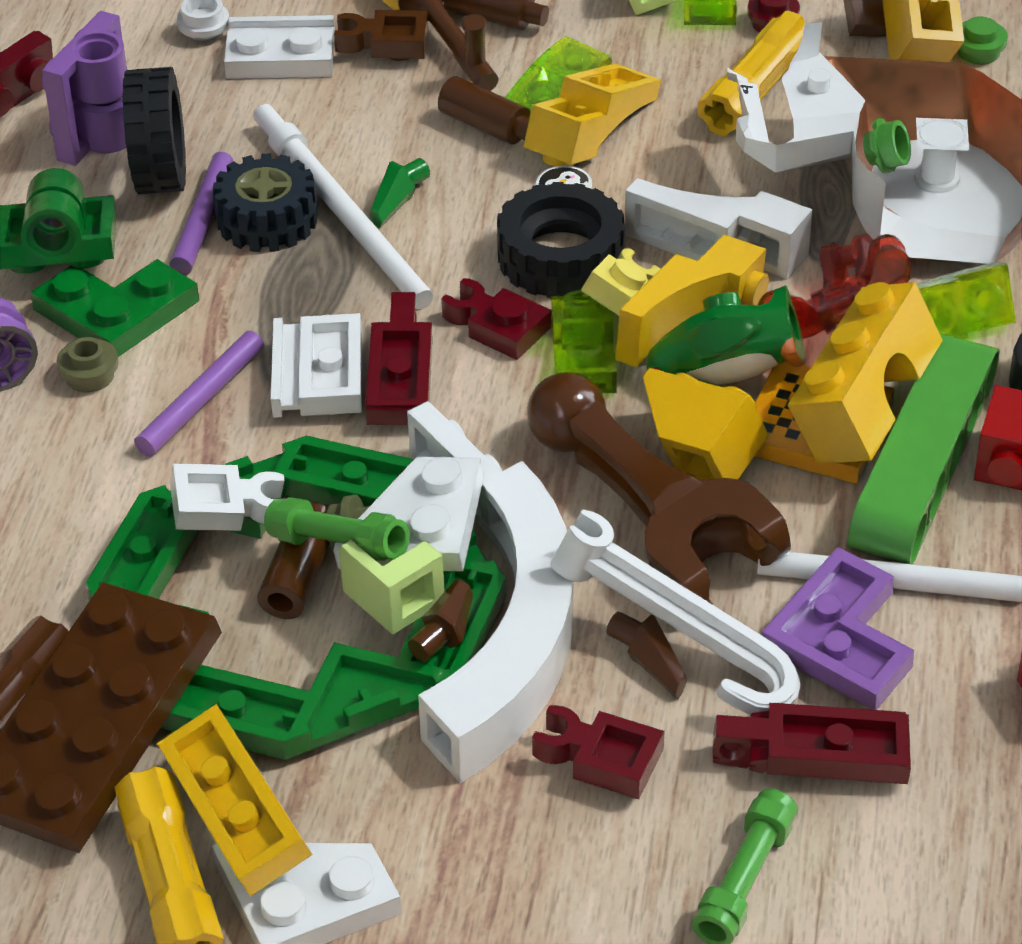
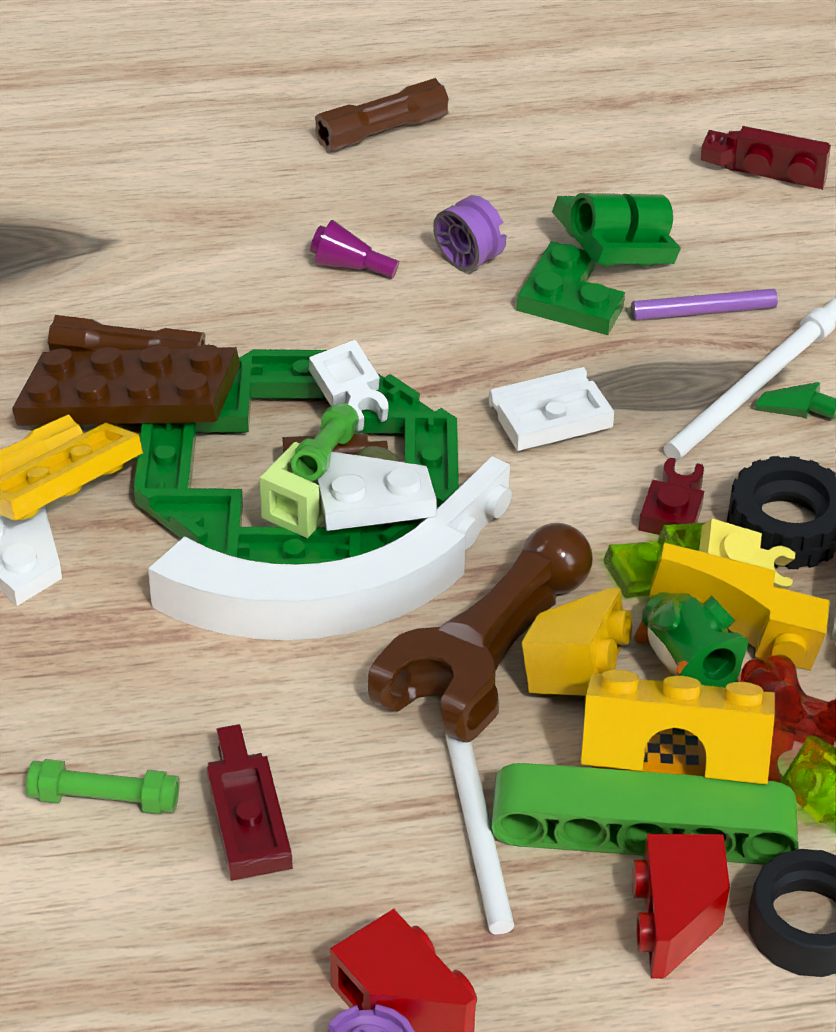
camera: 70 degrees right, 0 degrees up
medium lavender plate [42,11,127,166] -> none
olive plate [57,337,119,392] -> none
black tyre [122,66,186,195] -> none
medium lavender bar [134,330,264,457] -> none
black wheel [213,153,317,252] -> none
dark red hinge [366,292,433,425] -> none
reddish brown bar [408,579,473,662] -> none
dark red plate [532,705,665,800] -> none
white piece [550,510,801,715] -> none
reddish brown bar [606,611,687,700] -> none
medium lavender plate [762,547,914,710] -> none

